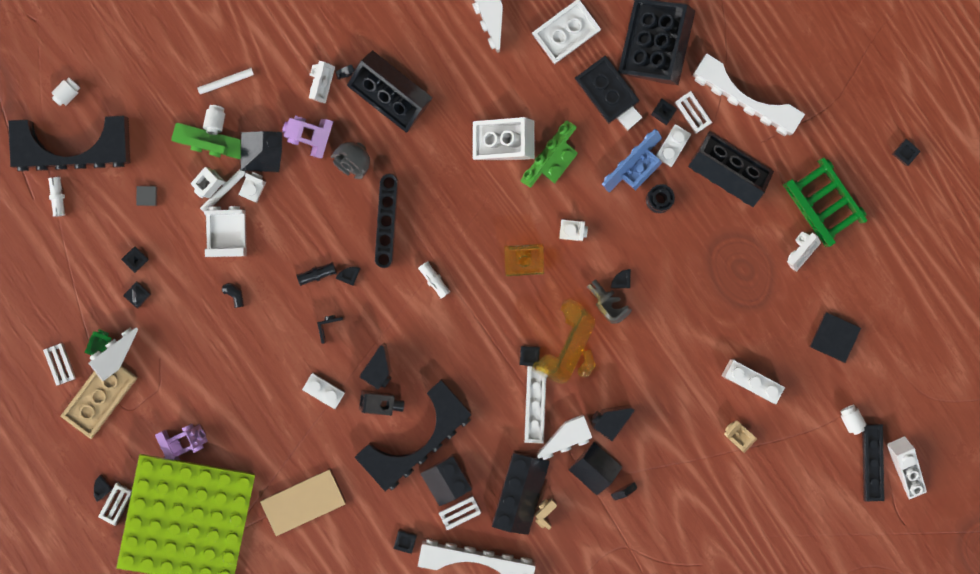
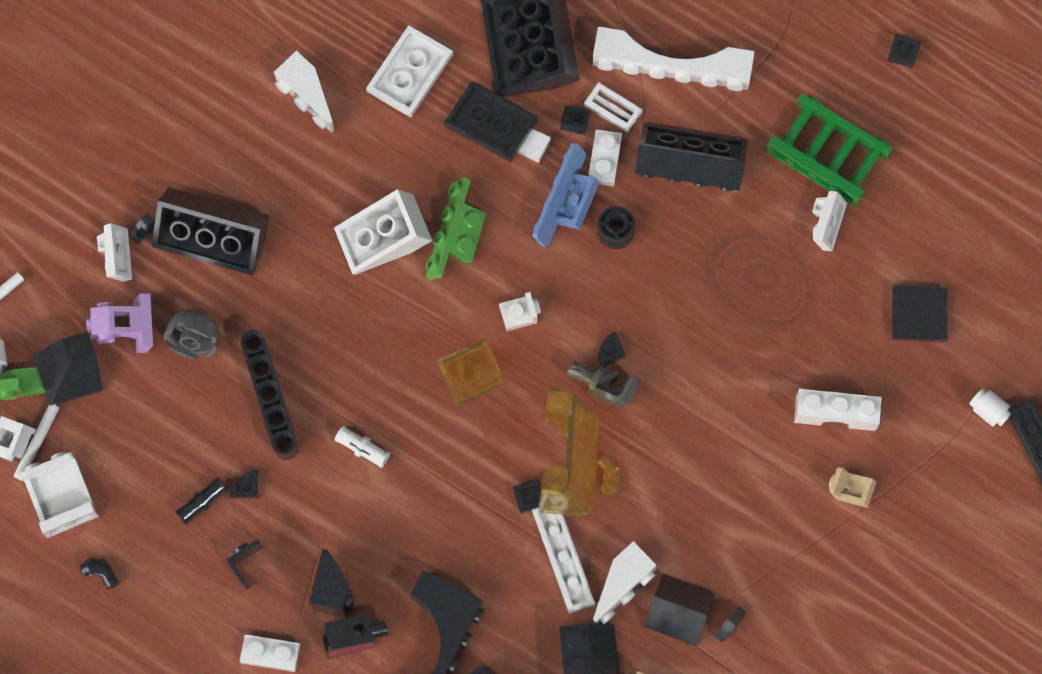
camera: 20 degrees left, 15 degrees down
white bracket [238,172,266,203] -> none
black slope [591,405,635,441] -> none

